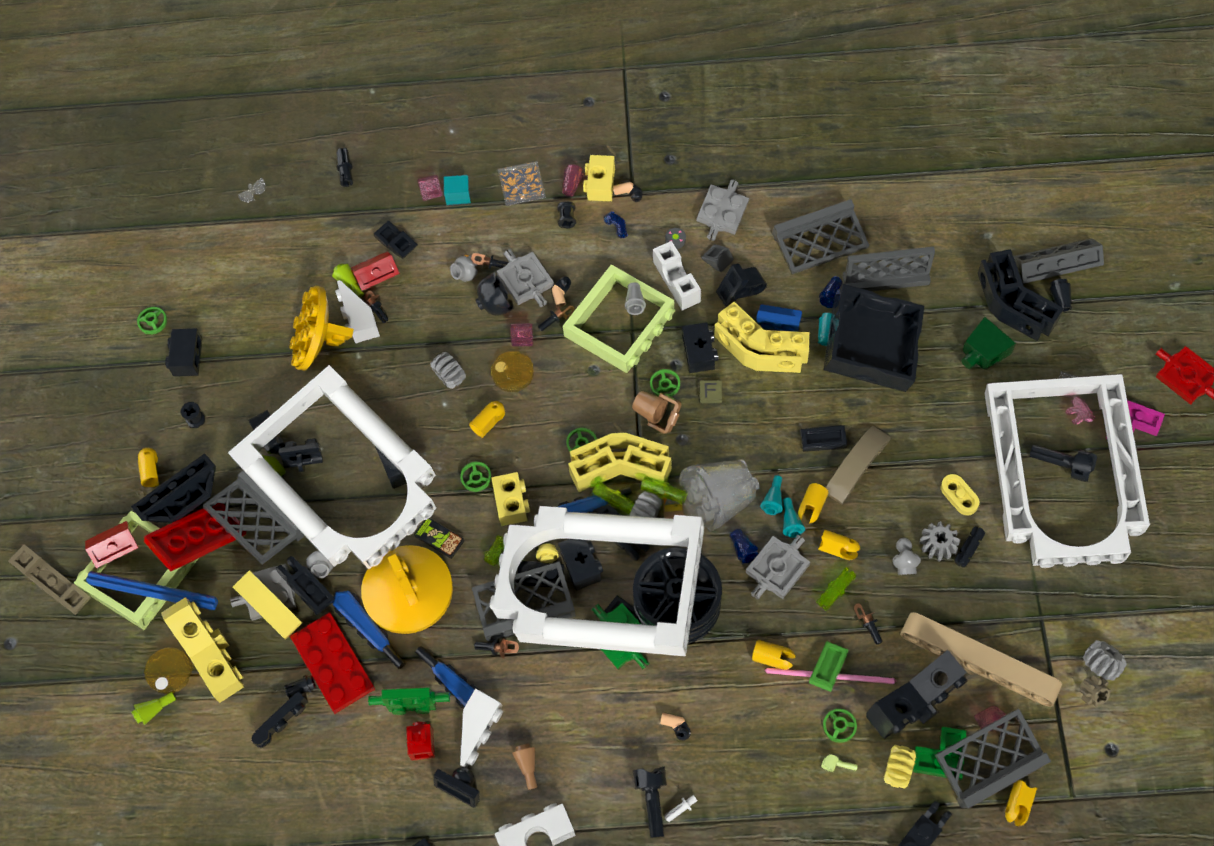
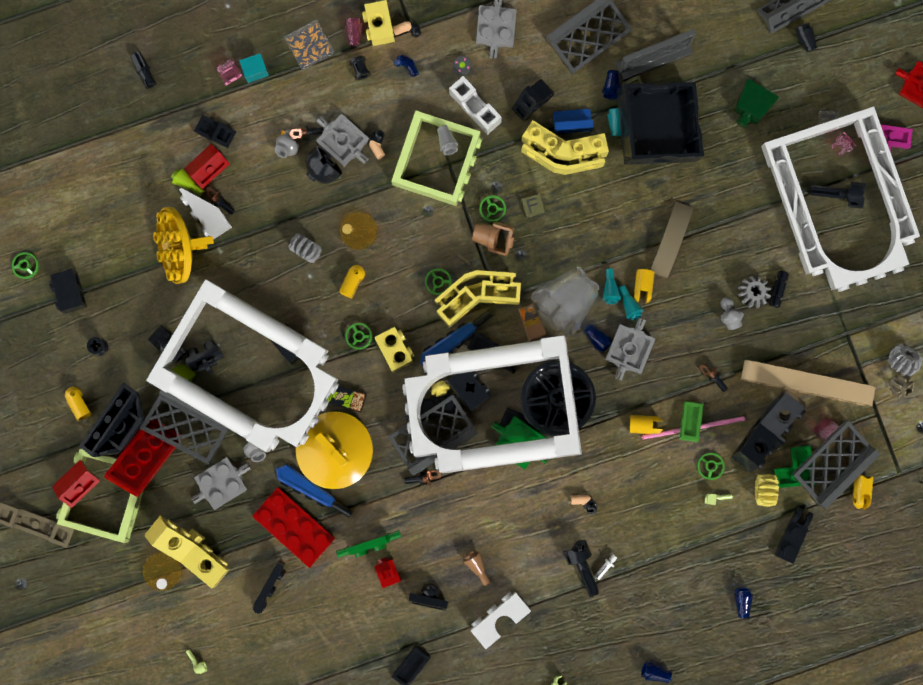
camera: 15 degrees left, 20 degrees up
blue axle [86,571,218,610] -> none
lime cone [131,692,176,726] -> none
light yellow slope [233,570,302,639] -> none
clear piece [238,178,265,202] -> none
black hinge [276,556,335,615] -> none
black pin [284,675,316,699] -> none
blue sword [415,646,480,708] -> none
white slope [460,689,503,768] -> none
clear neon green pin [484,536,505,566] -> none
clear pink tile [510,324,534,346] -> none
piece [538,306,575,331] -> none
clear neon green pin [592,481,635,515] -> none
light grey gear [630,491,662,518] -> none
clear neon green pin [641,476,688,505] -> none
black brick [682,322,718,374] -> none
dark grey slope [701,244,734,272] -> none
black tile [800,425,847,452] -> none
clear neon green pin [816,567,856,611] -> none
yellow piece [818,530,860,560] -> none
light yellow plate [941,474,979,515] -> none
black brick [977,249,1064,341] -> none
none -> yellowish green hand [186,649,208,674]

